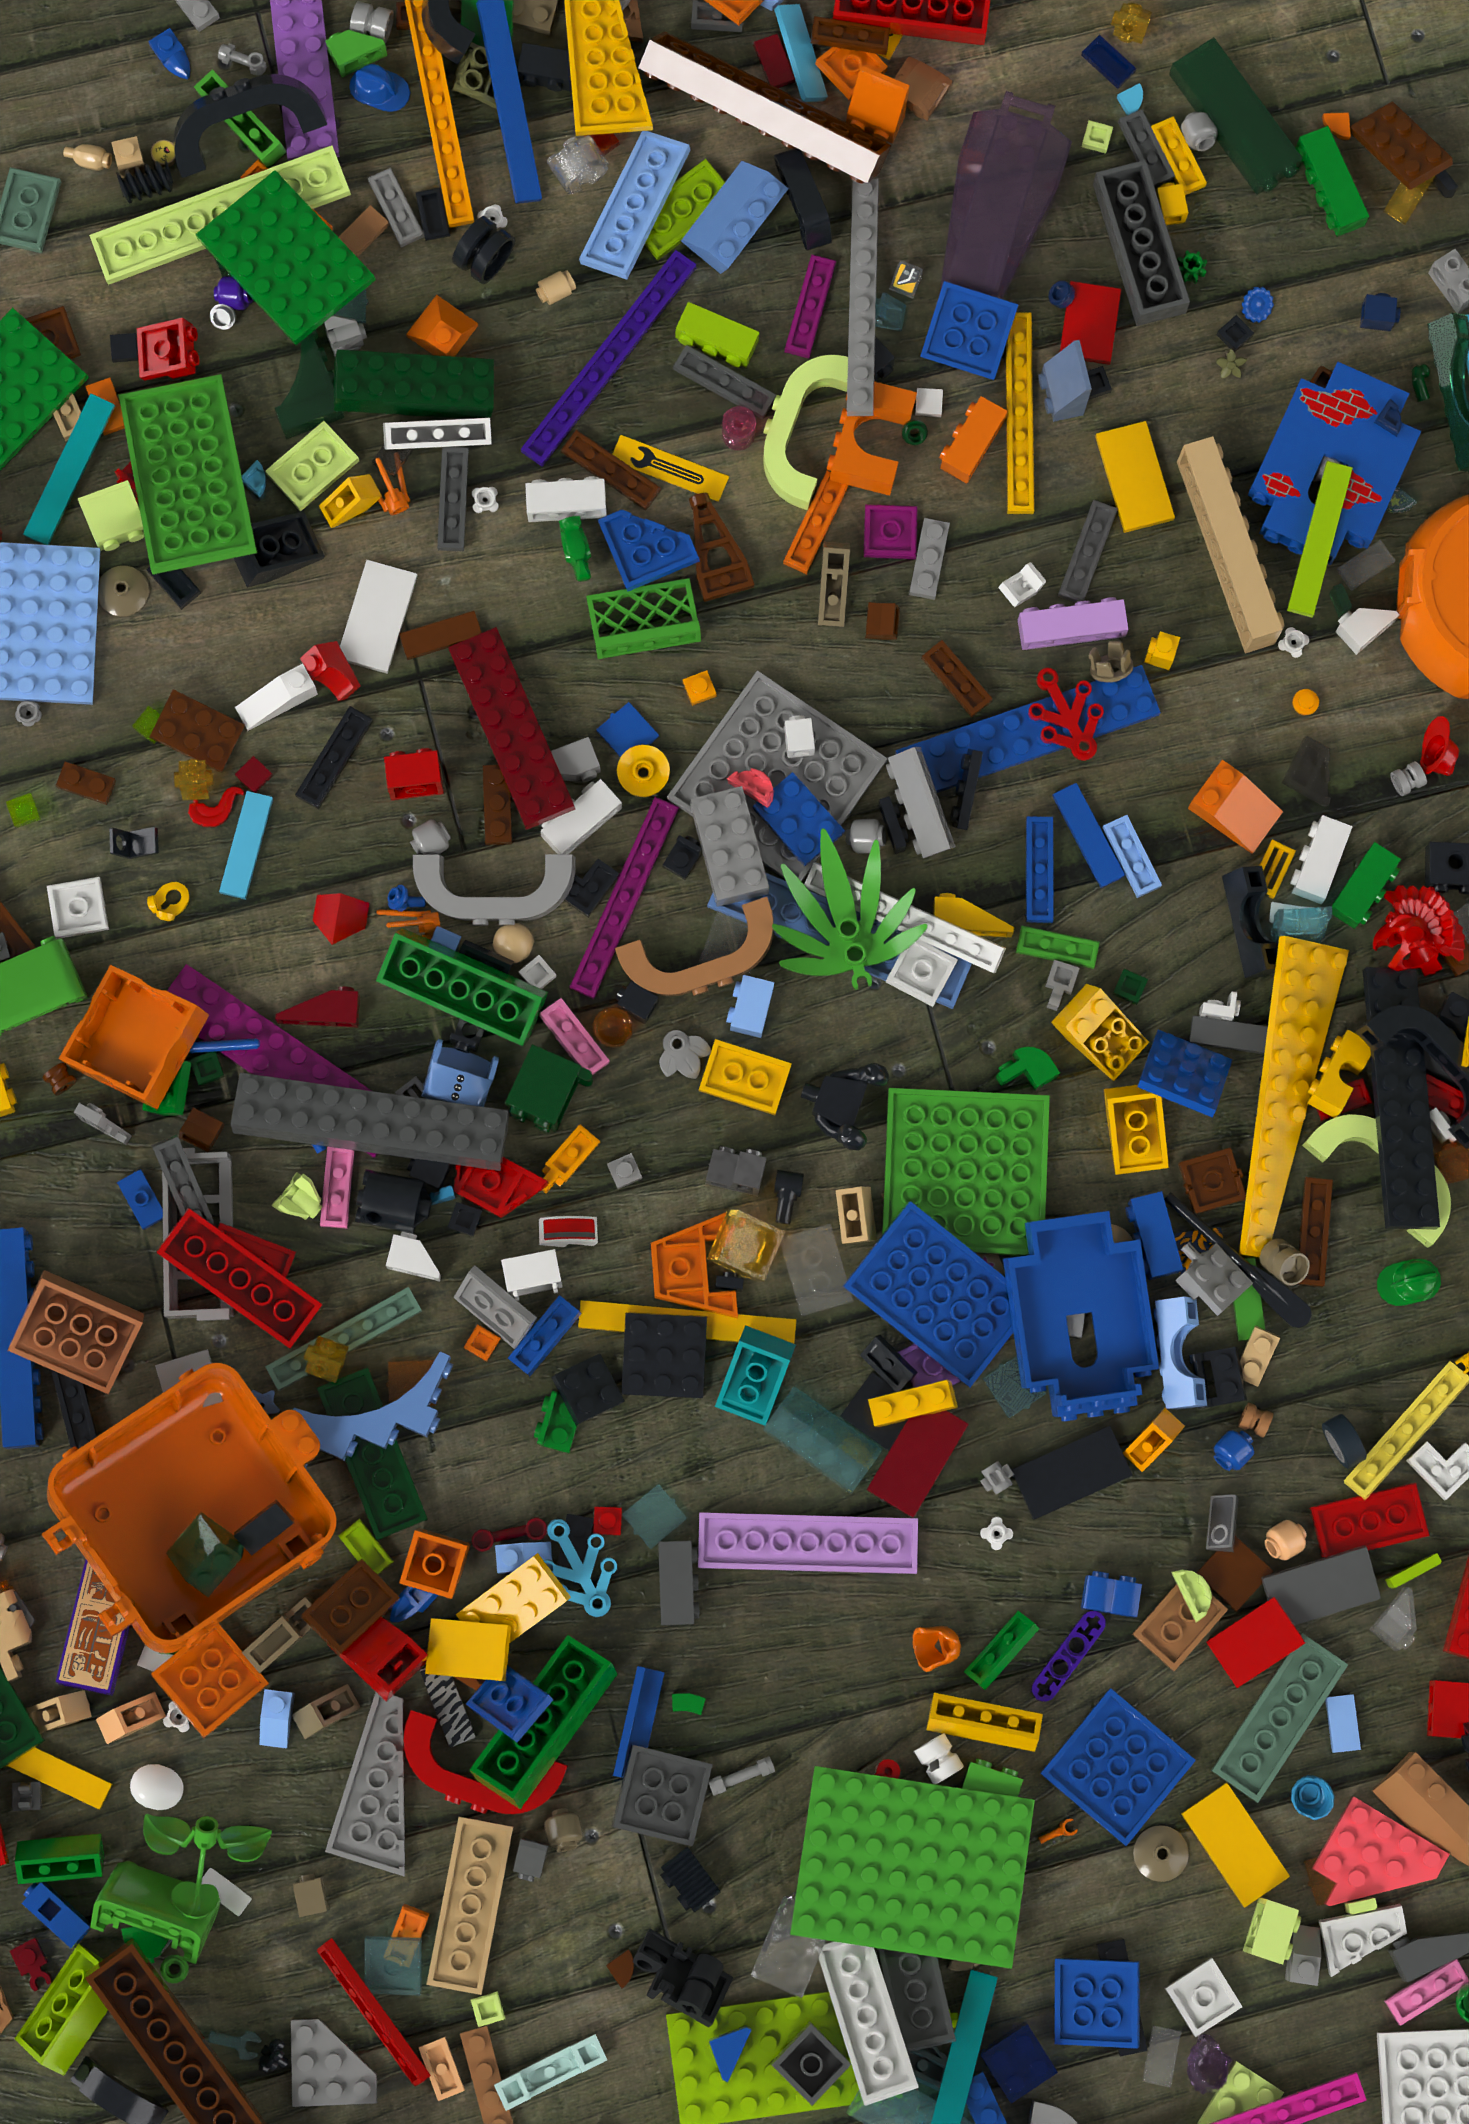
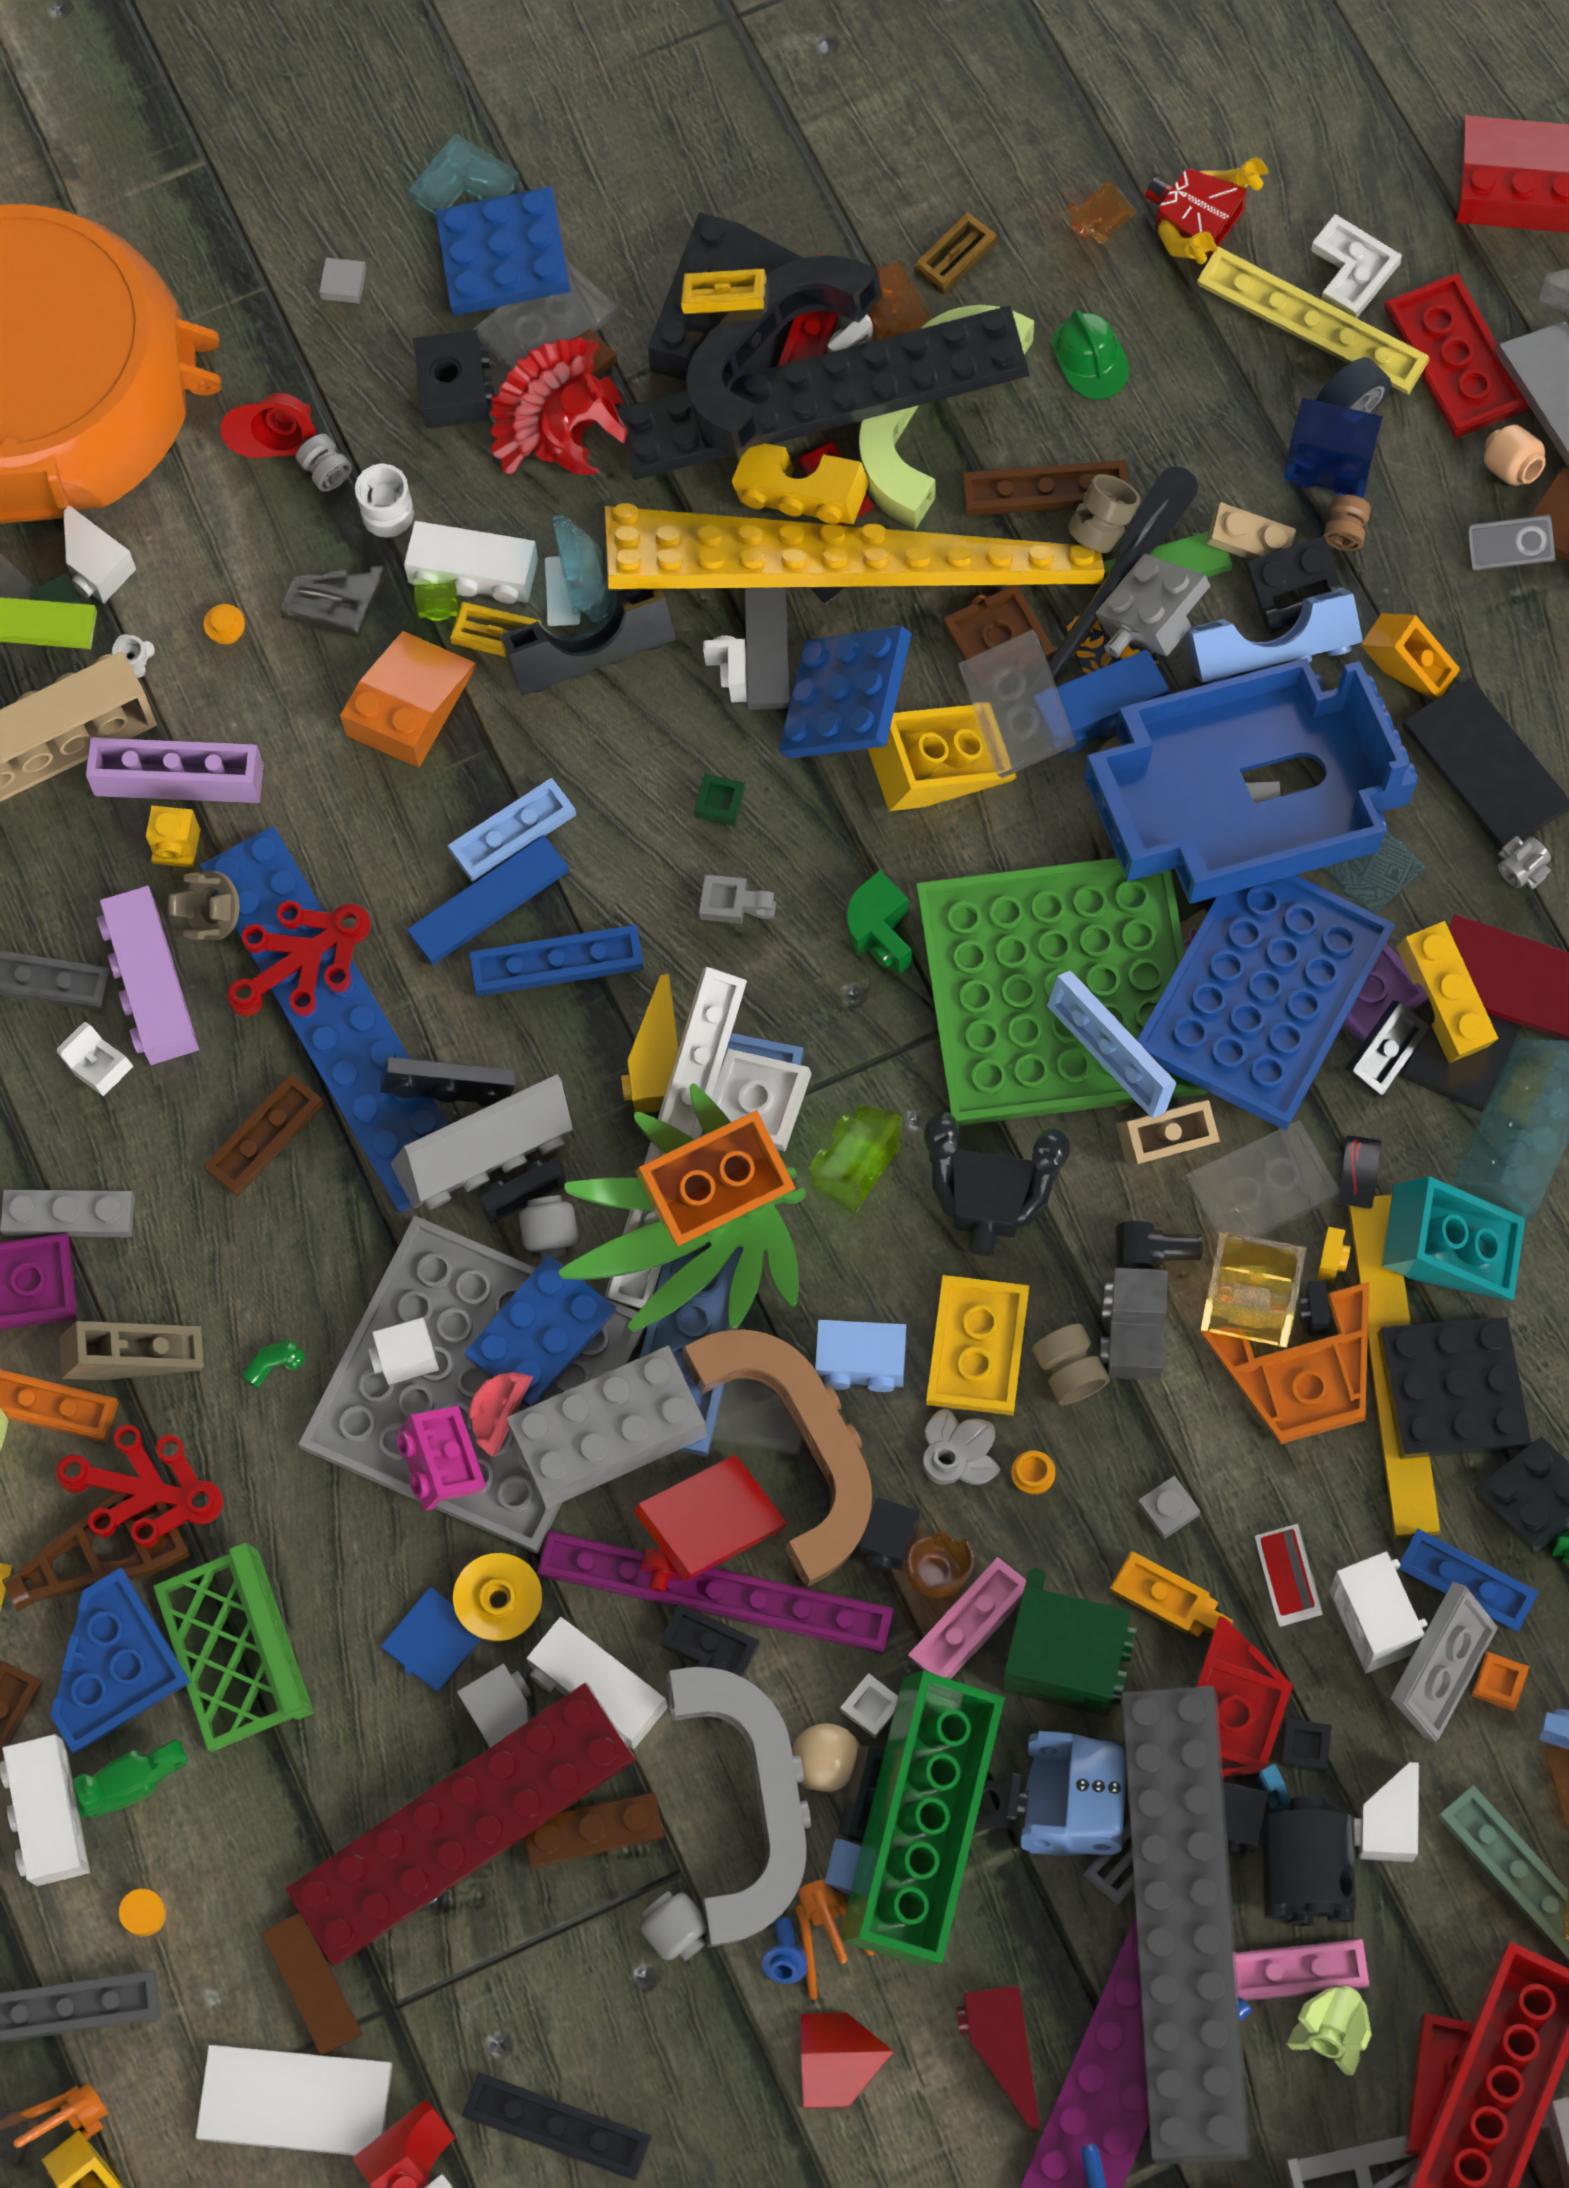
camera: 90 degrees left, 10 degrees down
red brick [384,748,444,800] -> none
white plate [472,487,499,513] -> none
black bracket [663,835,702,880] -> none
light orange plate [683,670,717,706] -> none
reddish brown piece [865,602,900,640] -> none
bright green tile [1016,926,1100,969] -> none
yellow slope [1051,984,1149,1081] -> none
blue head [1214,1430,1254,1471] -> none
green brick [1328,842,1401,929] -> none
lime tile [1385,1553,1442,1589] -> none
none -> red plant [56,1425,223,1548]
none -> lavender brick [86,738,264,803]
none -> light orange tile [119,1889,166,1937]
none -> green arm [240,1339,305,1389]
none -> white wheel [355,464,414,538]
none -> dark pink bracket [397,1406,486,1511]
none -> clear neon green plate [415,583,460,621]
none -> red tile [633,1454,787,1582]
none -> orange slope [635,1110,796,1247]
none -> red tile [640,1548,683,1593]
none -> clear neon green slope [809,1105,902,1214]
none -> clear tile [958,630,1077,778]
none -> light orange plate [1011,1450,1056,1495]
none -> dark tan wheel [1032,1324,1110,1406]
none -> light blue plate [1047,971,1176,1118]
none -> clear blue brick [1284,397,1383,497]
none -> yellow plate [1316,1227,1351,1284]
none -> black sticker [1338,1135,1381,1209]

